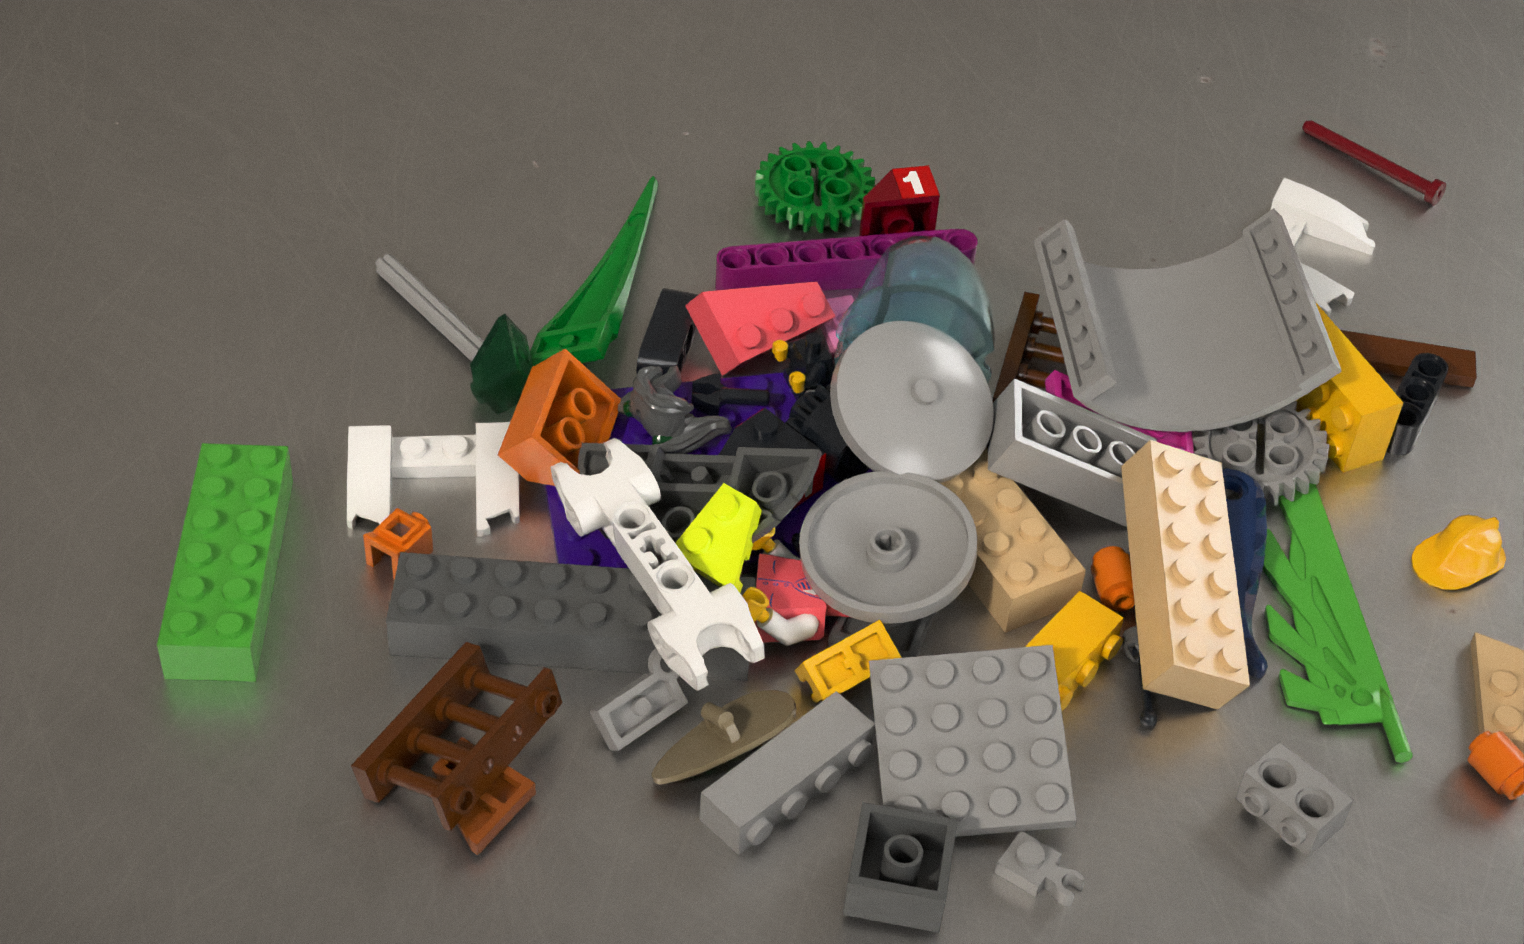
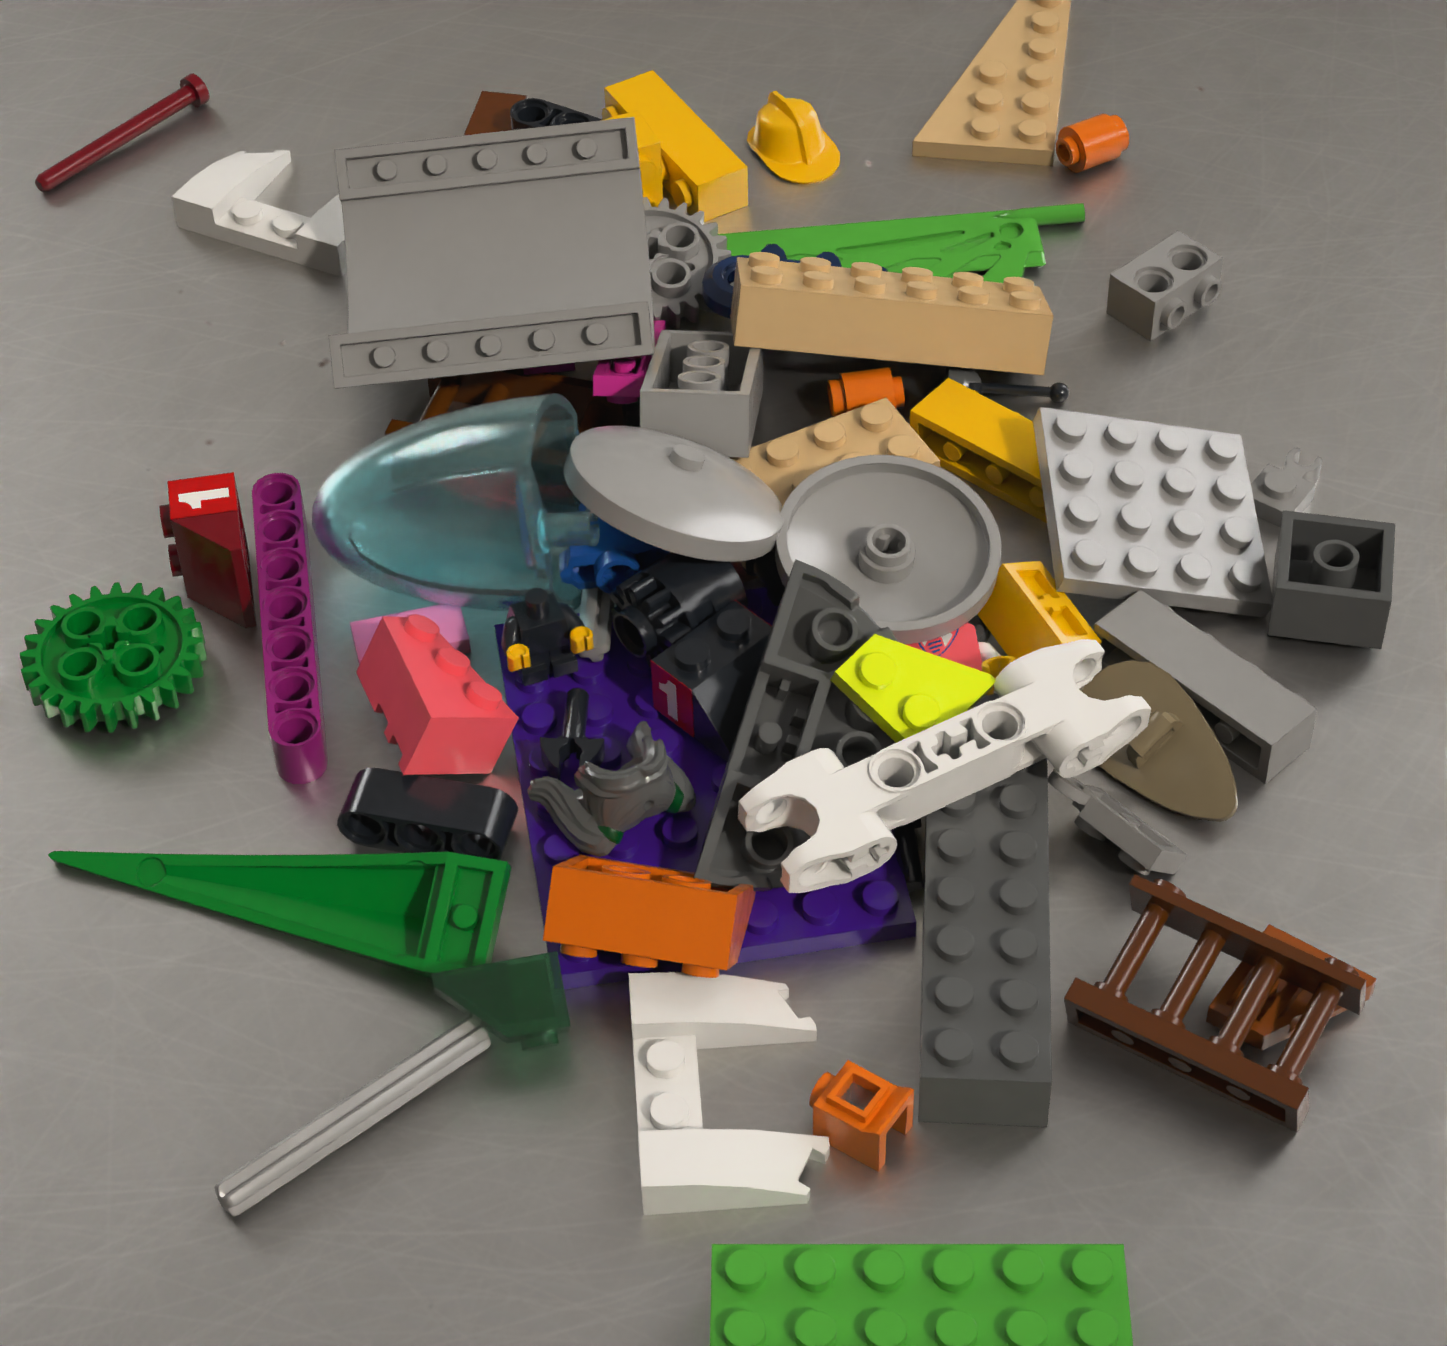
camera: 85 degrees left, 0 degrees up
none -> yellow brick [602,70,748,222]

